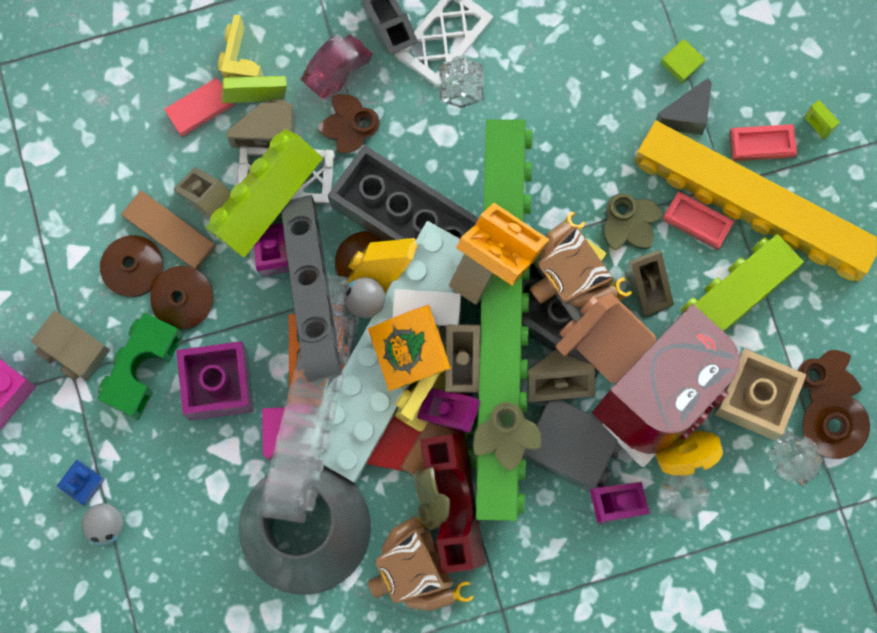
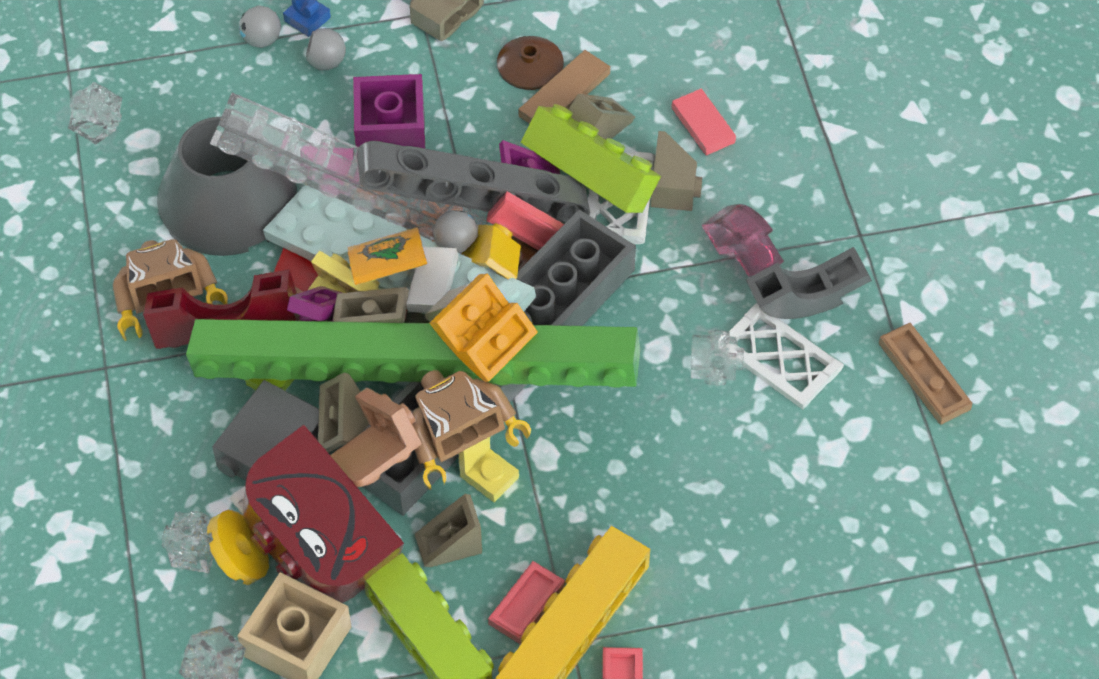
camera: 90 degrees right, 20 degrees down
green arch [97,312,184,421] -> none
reddish brown dish [150,266,213,329] -> none
light yellow bracket [218,15,263,78] -> none
lime tile [221,76,287,103] -> none
reddish brown plate [317,94,380,153] -> none
olive plate [414,468,450,530] -> none
olive plate [473,402,541,471] -> none
magenta slope [589,481,650,526] -> none
olive plate [603,193,663,251] -> none
dark grey slope [656,78,712,135] -> none
lime tile [661,39,706,84] -> none
none -> light grey piece [306,28,346,70]
none -> coral tile [486,191,564,251]

